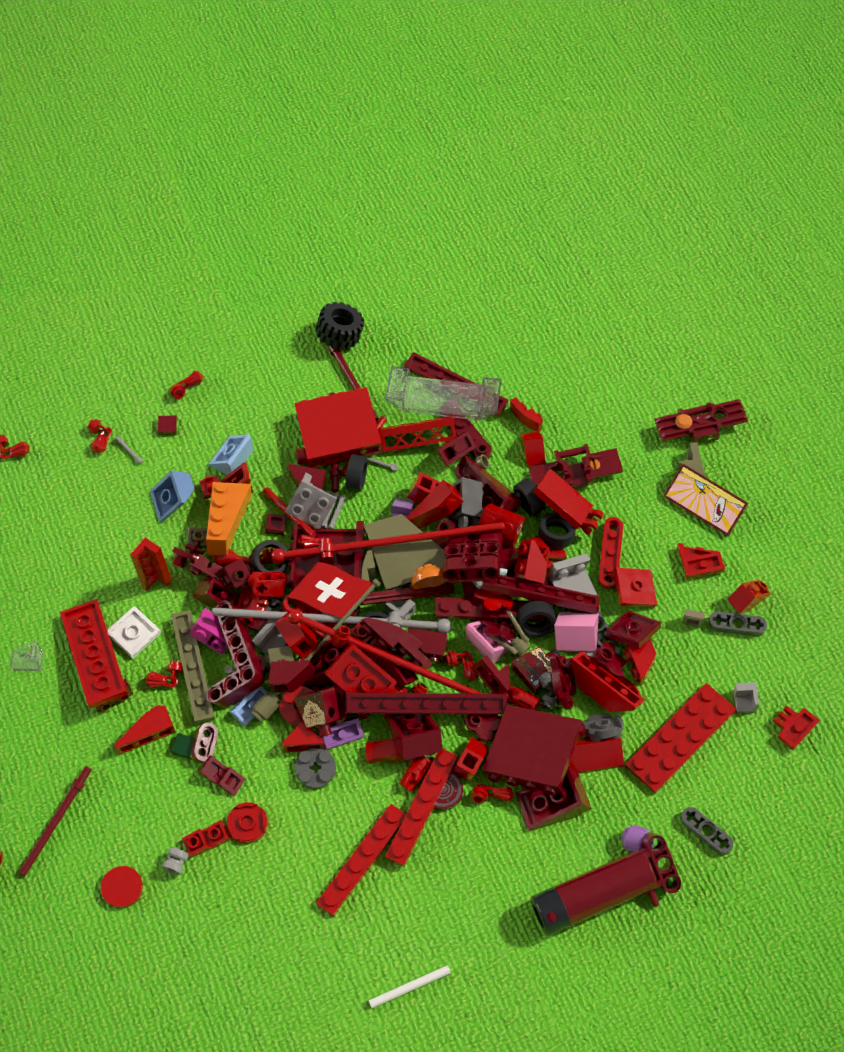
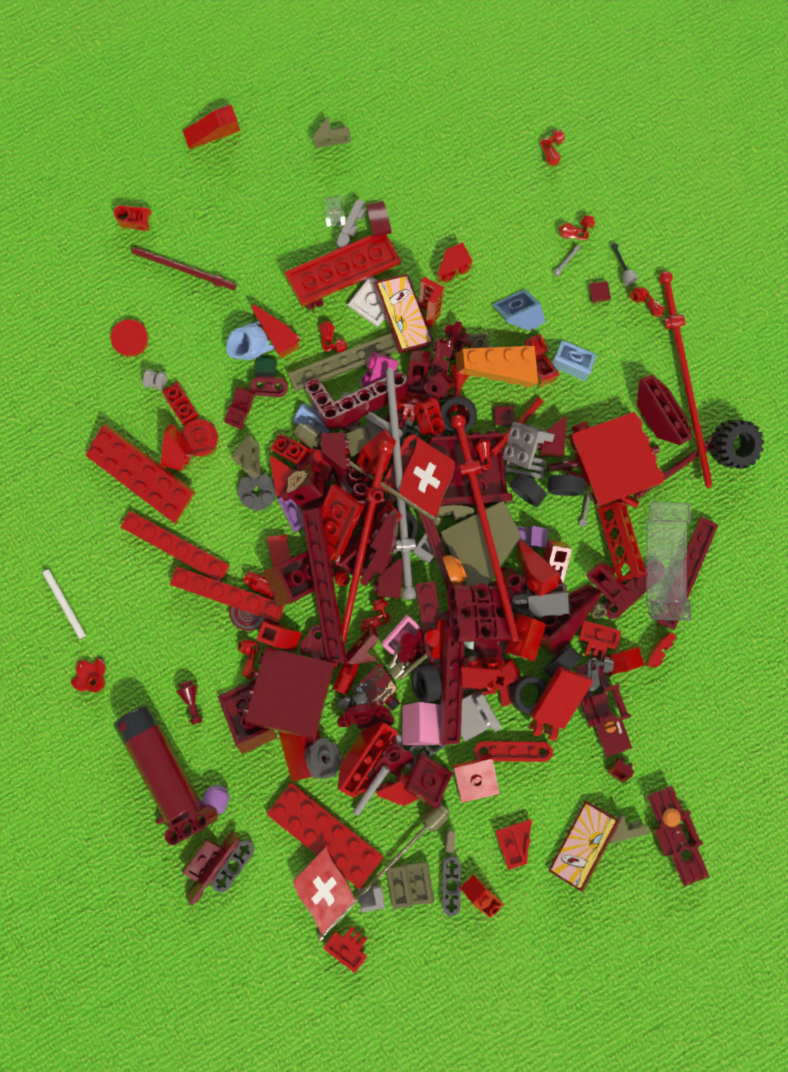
camera: 80 degrees right, 20 degrees up
none -> red plate [71,658,106,693]
none -> red plate [85,424,196,523]
none -> red slope [160,424,192,471]
none -> dark red piece [176,680,203,725]
none -> bracket [181,831,240,906]
none -> light blue helmet [227,321,274,360]
none -> olive slope [231,436,260,479]
none -> red slope [270,433,309,465]
none -> flag [293,802,451,941]
none -> light grey hinge [336,199,366,249]
none -> light grey bar [353,765,390,816]
none -> dark red slope [366,201,392,237]
none -> tile [373,274,434,354]
none -> olive slope [387,861,435,909]
none -> red slope [437,242,473,283]
none -> black tyre [509,473,547,507]
none -> red hinge [578,620,621,660]
none -> dark grey piece [586,657,614,691]
none -> dark red tile [607,756,635,784]
none -> light grey hinge [611,243,639,286]
none -> dark red wedge [637,374,693,446]
none -> red bar [658,271,712,488]

